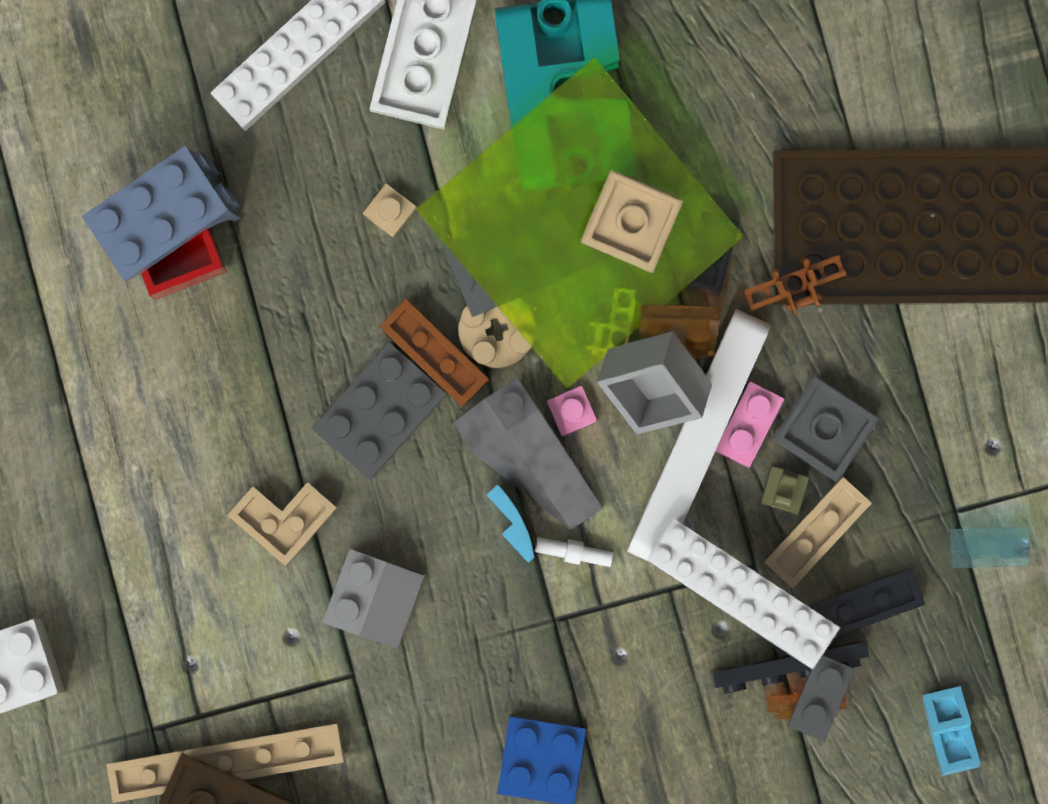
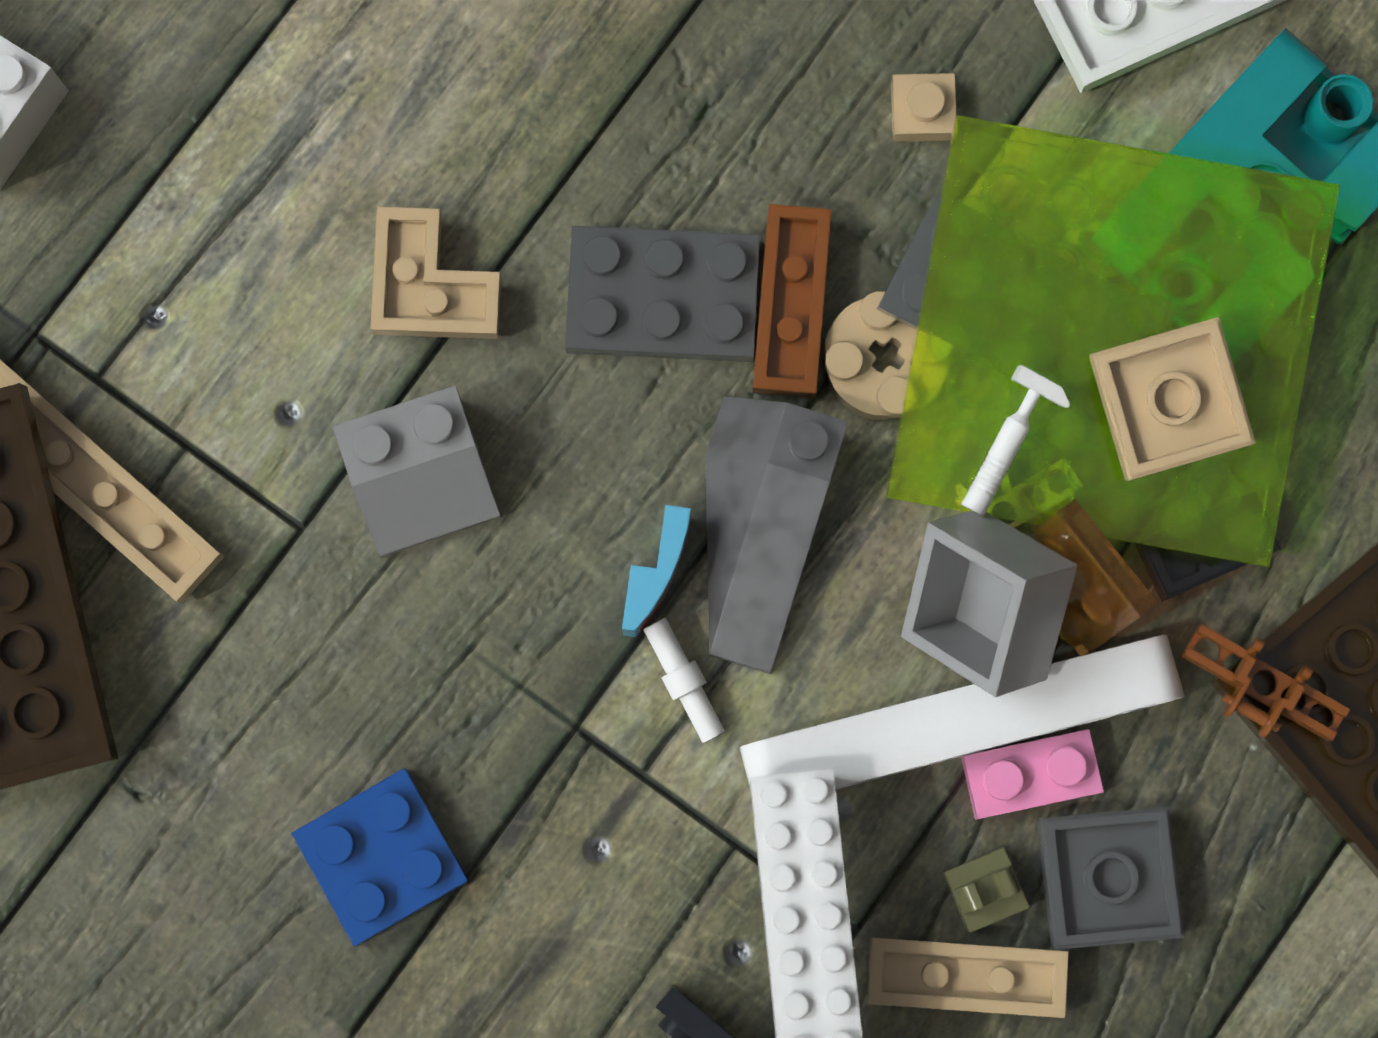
camera: 45 degrees right, 5 degrees down
bright pink plate [546,386,597,437] -> none
none -> white piece [961,365,1070,516]

